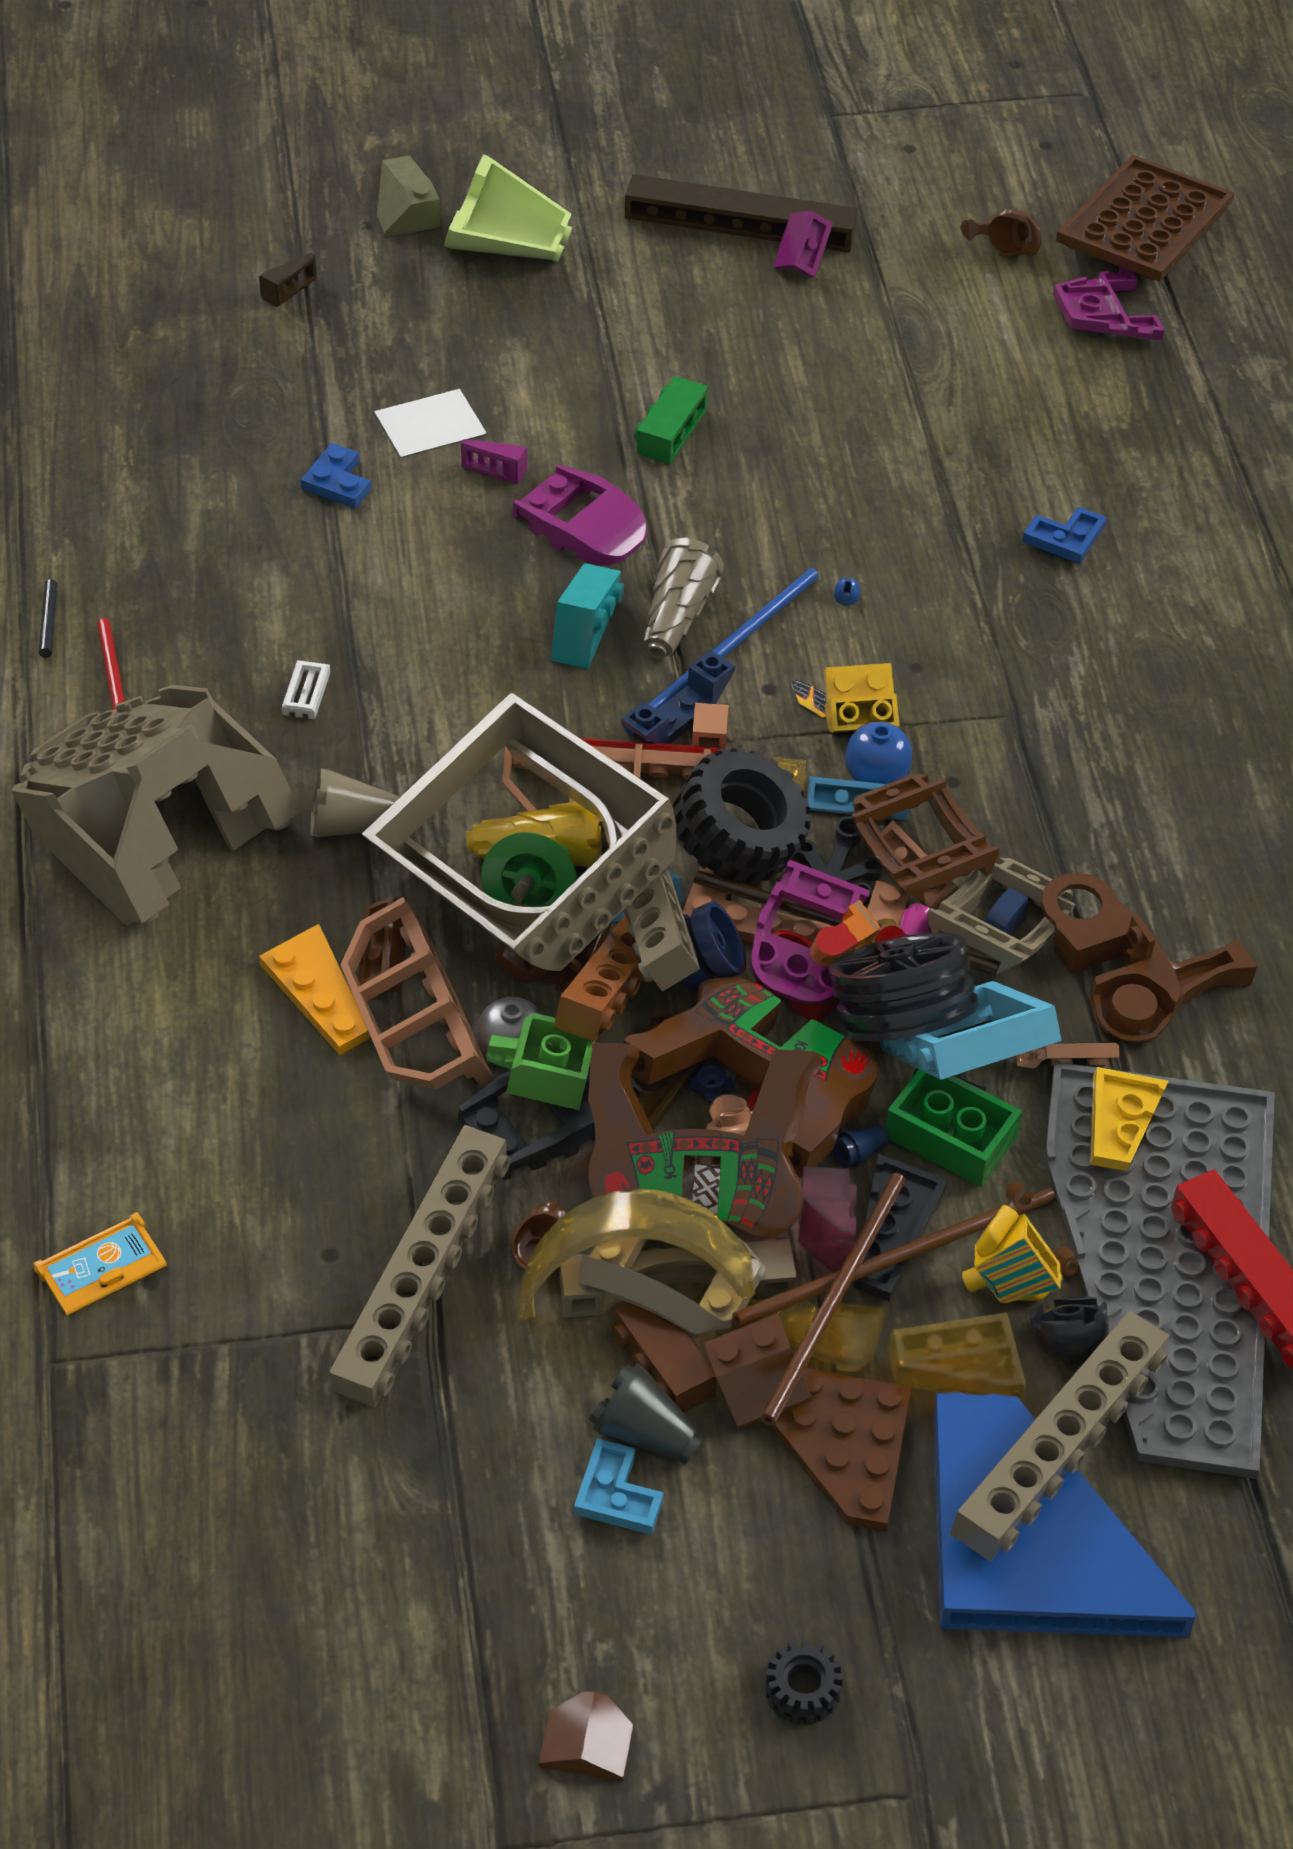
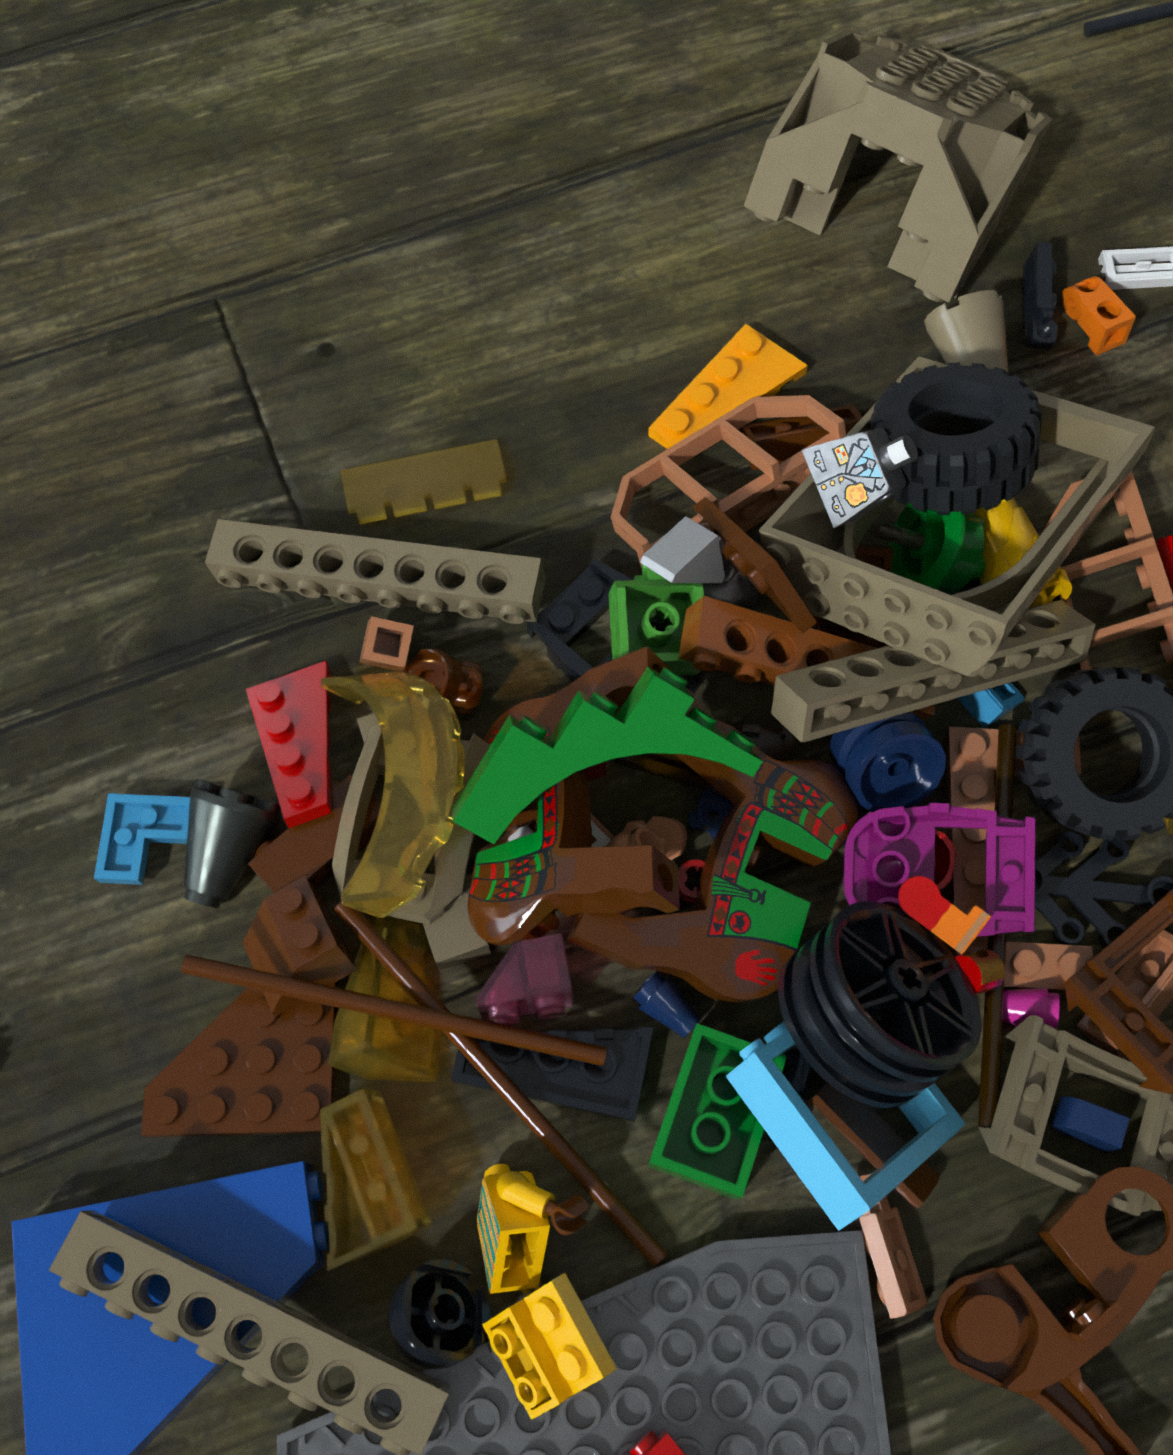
camera: 80 degrees right, 20 degrees up
door [33,1212,167,1316] -> none
red piece [97,618,125,712] -> none
yellow wing [1090,1067,1169,1171] -> none
none -> red wing [246,661,332,829]
none -> clear yellow windscreen [341,439,507,525]
none -> nougat brick [359,616,414,672]
none -> green arch [452,666,763,844]
none -> yellow brick [482,1273,617,1420]
none -> light grey slope [640,516,725,584]
none -> reddish brown wing [692,497,817,633]
none -> torso [802,428,918,528]
none -> black tyre [871,362,1042,515]
none -> black hinge [1023,242,1058,350]
none -> orange leg [1061,276,1136,356]

